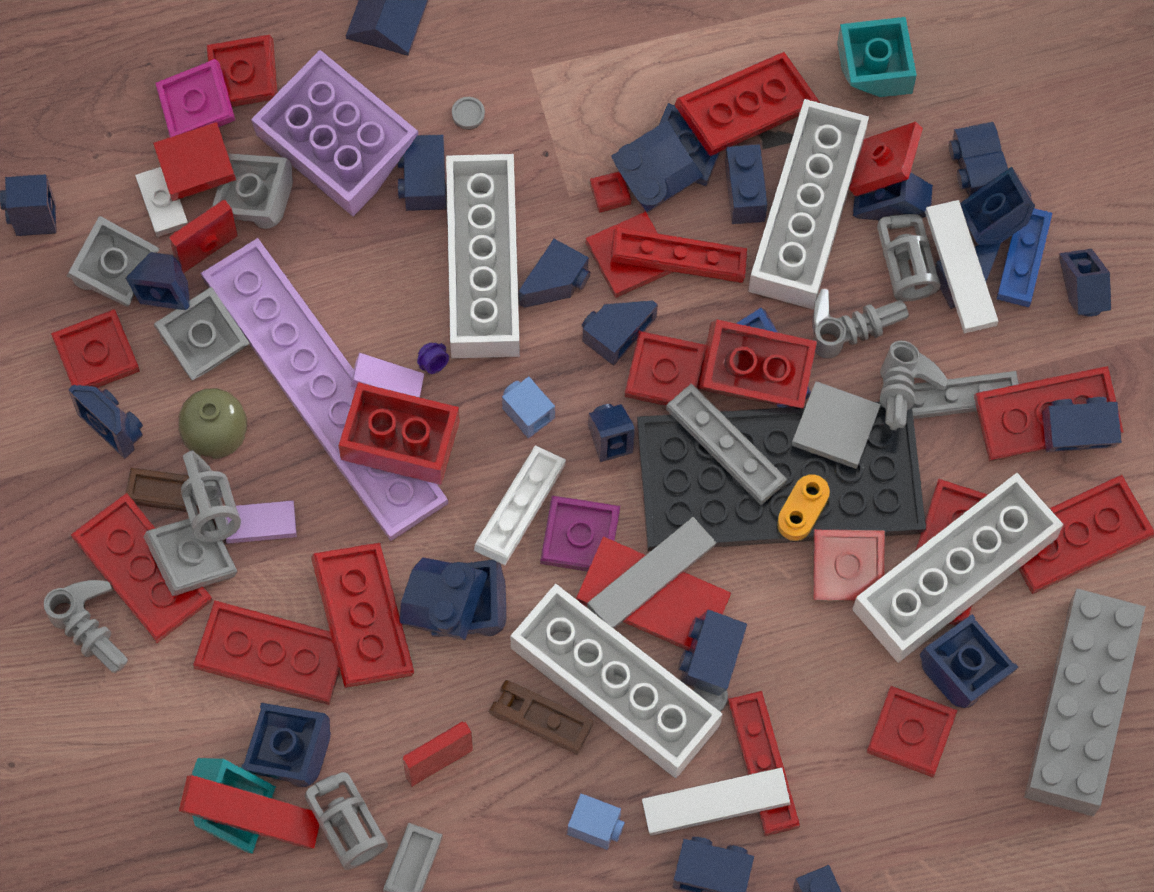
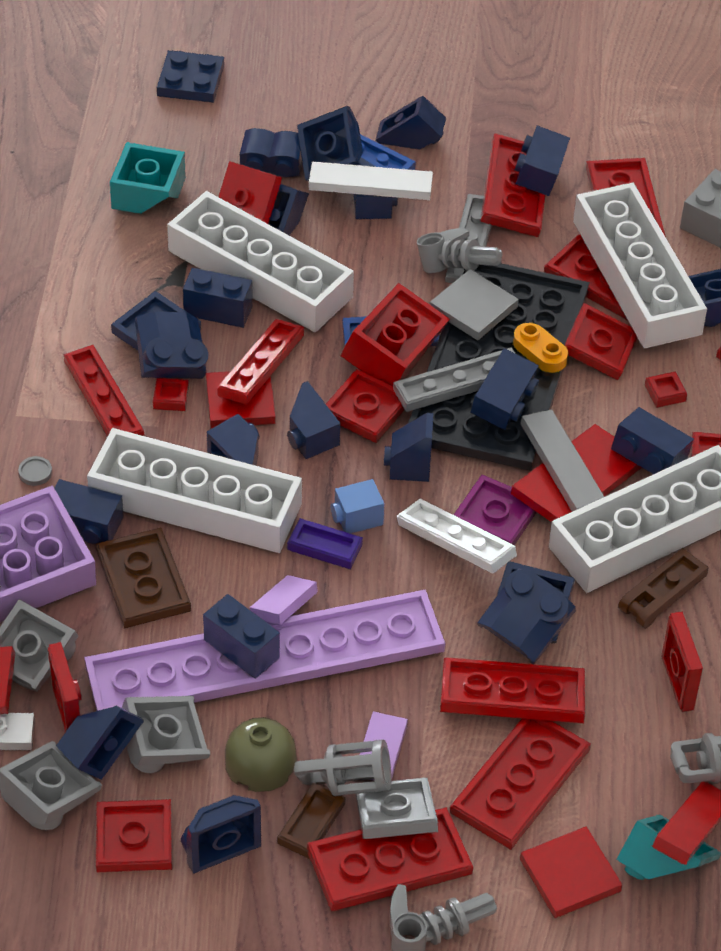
camera: 70 degrees left, 20 degrees down
dark blue slope [241,703,331,787] -> none
red brick [338,382,460,485] -> none
dark purple plate [417,343,449,374] -> none
red tile [674,52,820,156] -> none
light grey piece [812,289,909,358] -> none
light grey piece [877,214,941,301] -> none
none -> red tile [64,345,144,437]
none -> reddish brown tile [96,527,191,629]
none -> dark blue plate [157,50,224,103]
none -> dark blue brick [203,594,280,679]
none -> dark purple tile [287,518,363,570]
none -> dark blue brick [470,348,539,430]
none -> red tile [520,826,622,918]
none -> red tile [645,371,687,408]

